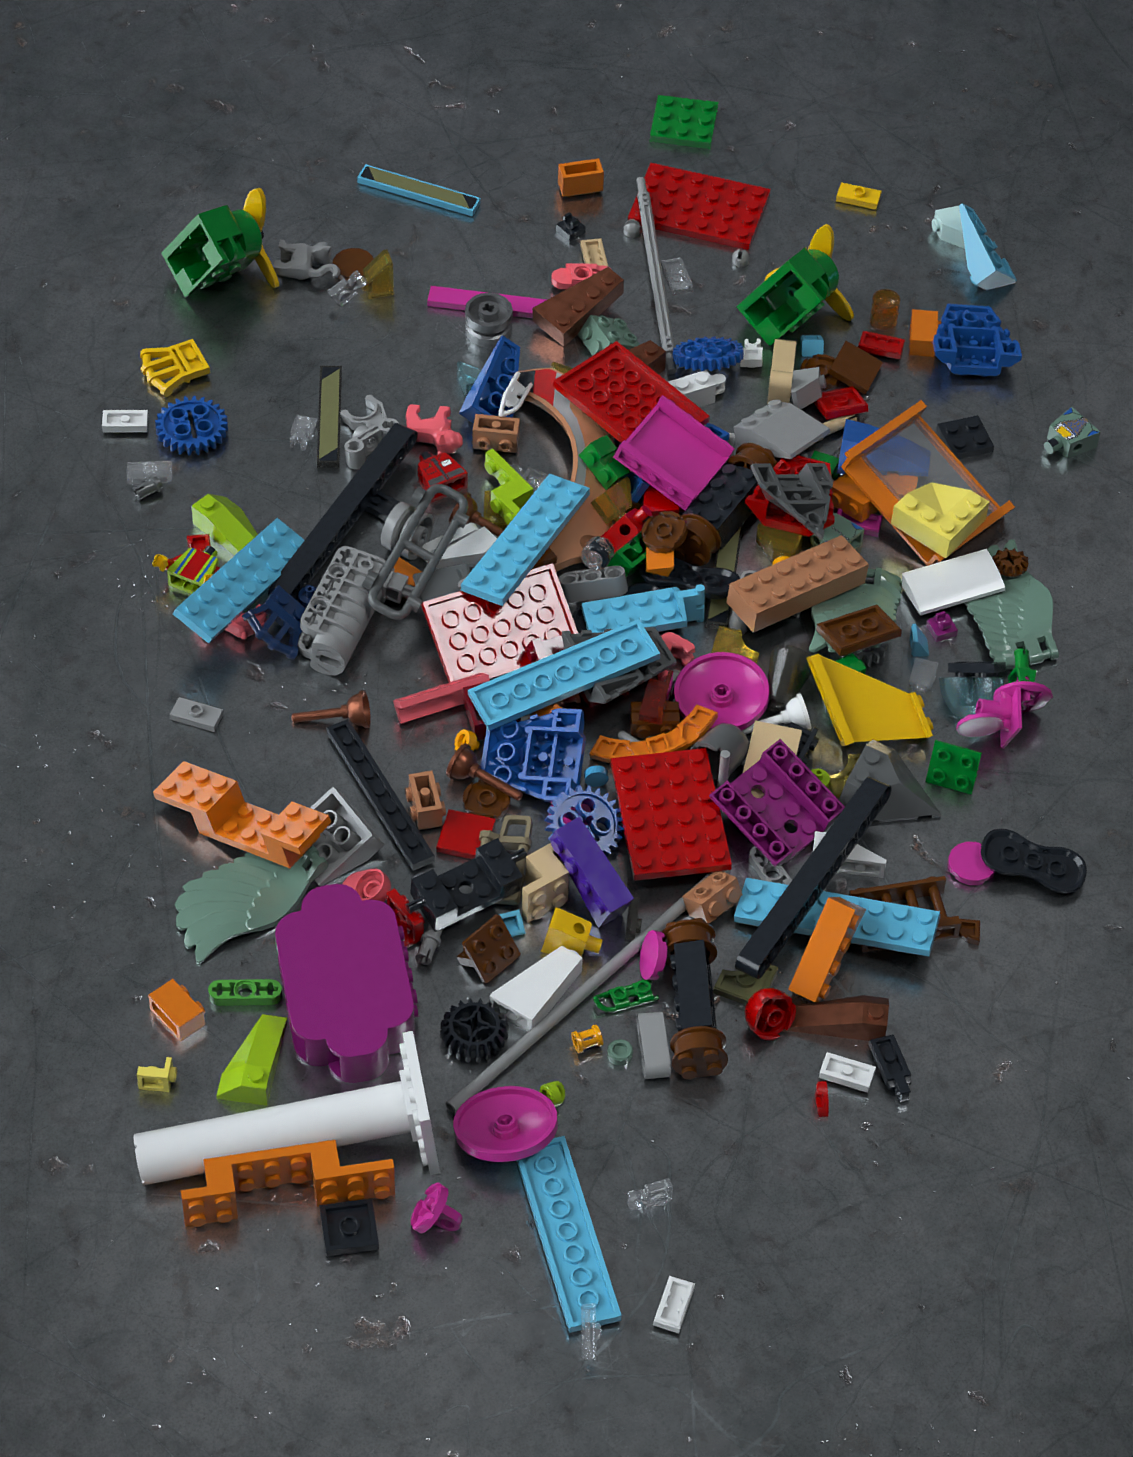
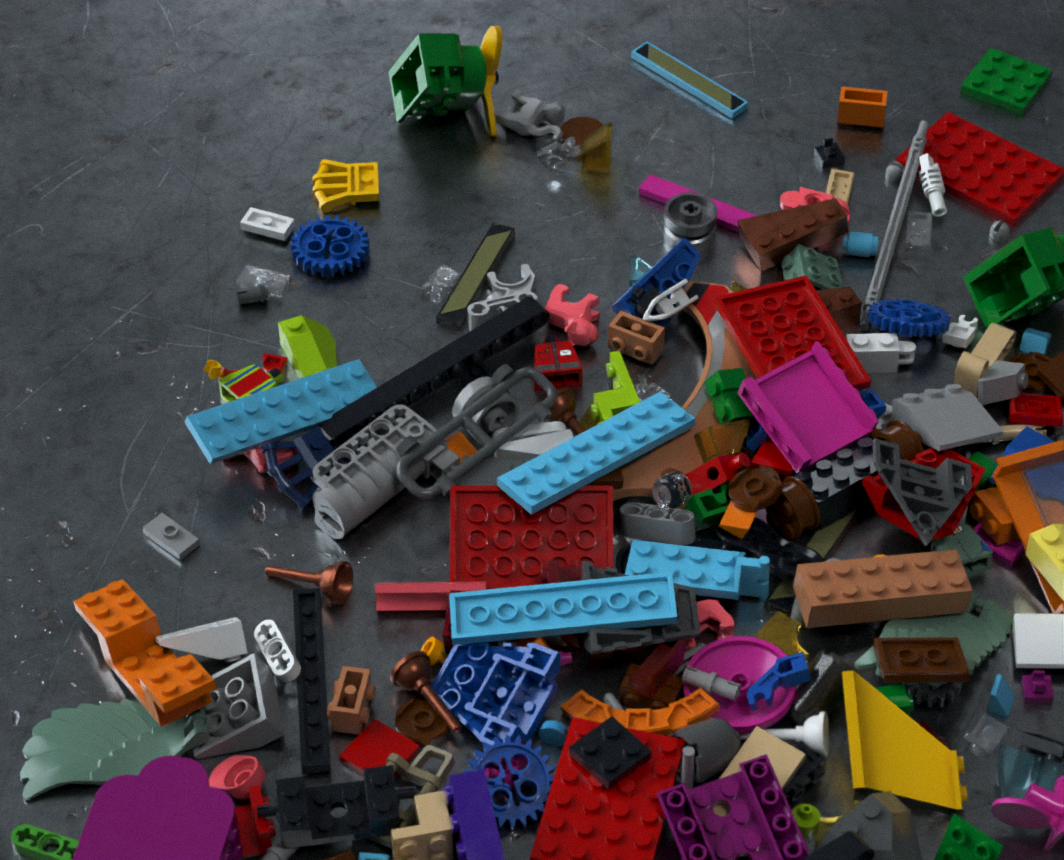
camera: 25 degrees right, 5 degrees down
clear yellow slope [756,523,802,563] -> none
none -> white slope [155,617,248,662]
none -> white beam [254,620,301,683]
none -> black plate [569,716,652,790]
none -> black tile [630,285,660,319]
none -> light grey pin [682,665,742,701]
none -> blue piece [747,652,811,711]
none -> medium azure brick [842,231,878,258]
none -> white hinge [918,153,947,217]

